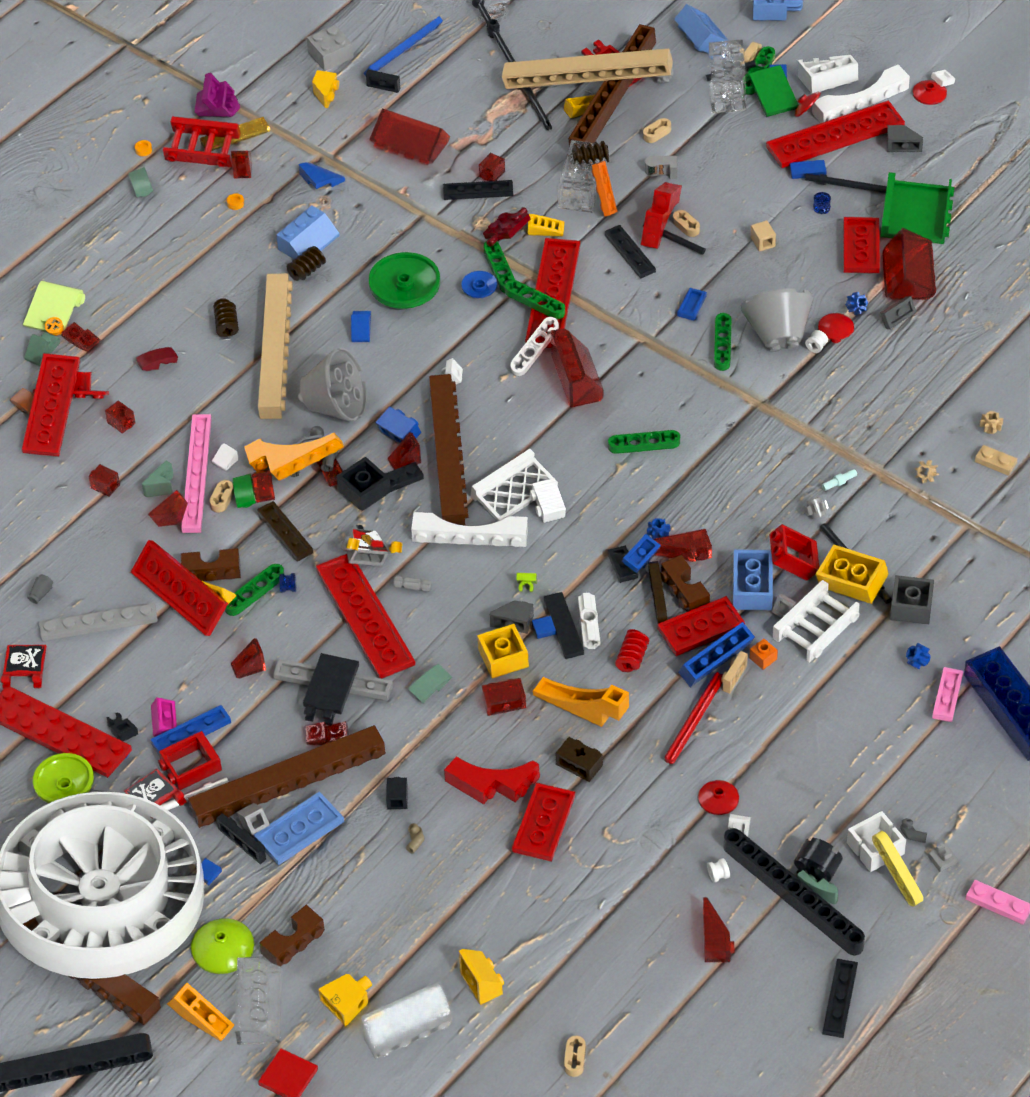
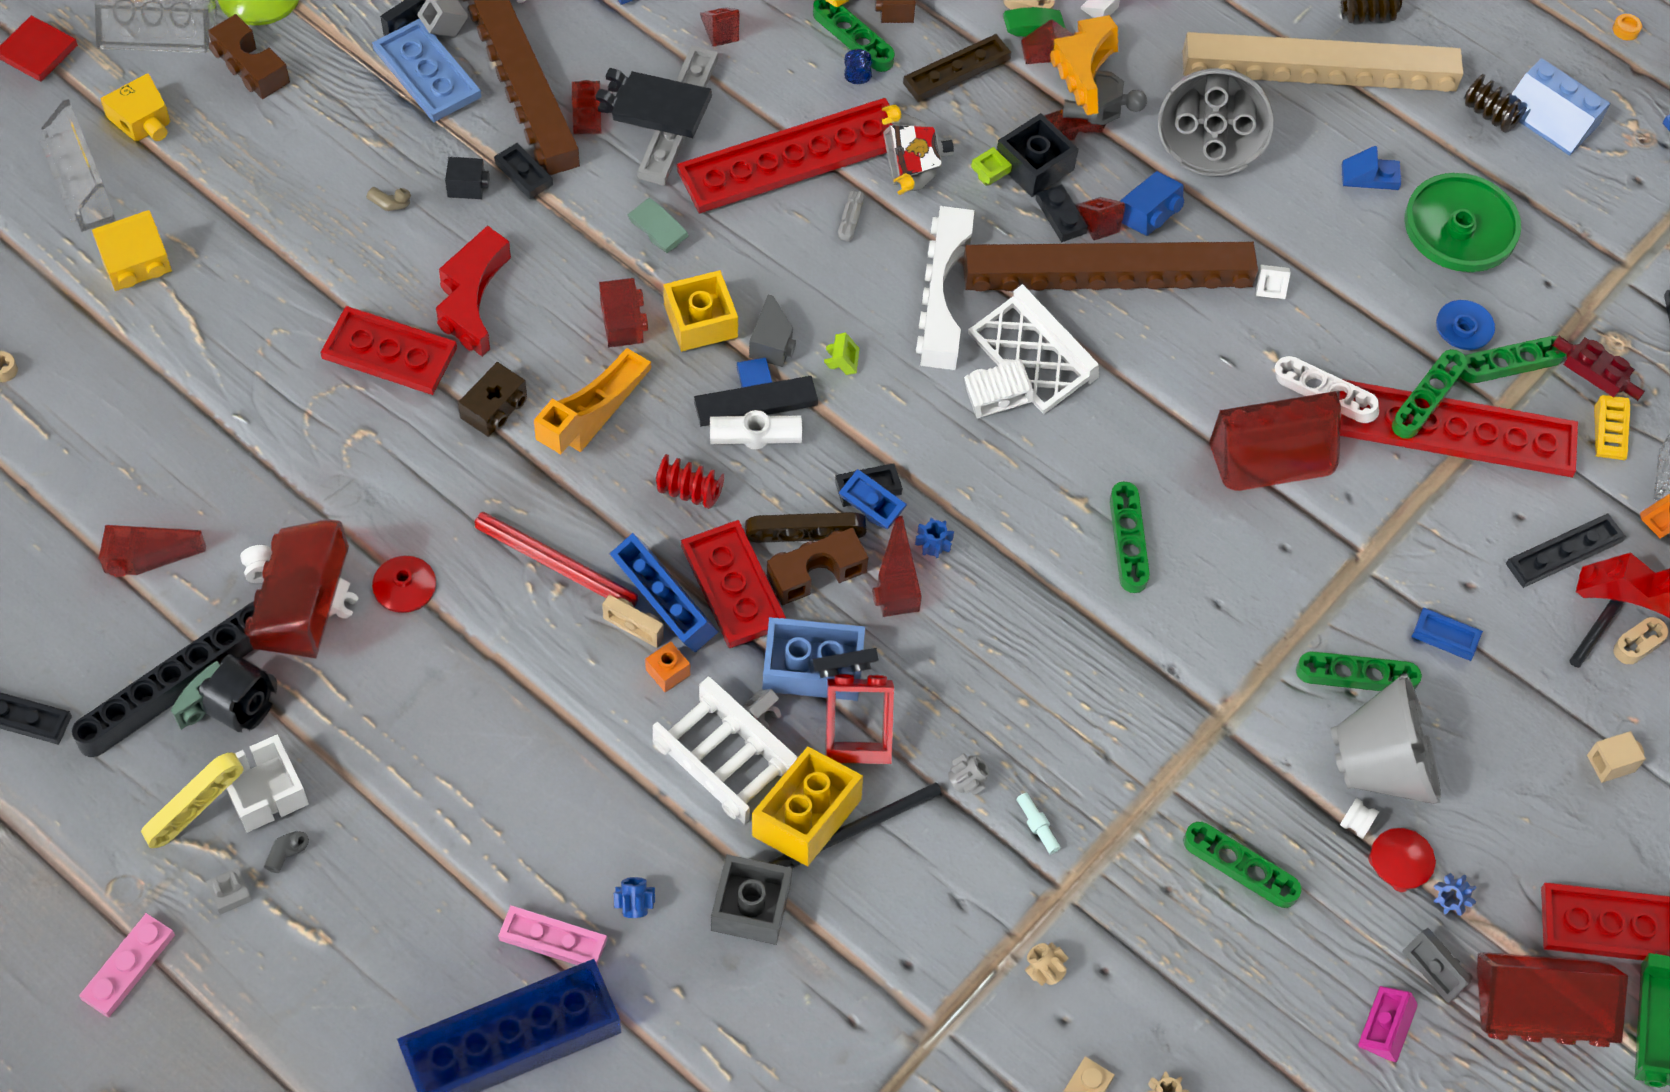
camera: 85 degrees right, 10 degrees up
none -> clear red windscreen [245,519,349,659]
none -> black plate [494,143,553,199]
none -> black plate [809,648,879,678]
none -> lime tile [971,147,1012,186]
none -> green beam [1183,822,1302,908]
none -> dark pink slope [1358,986,1417,1062]

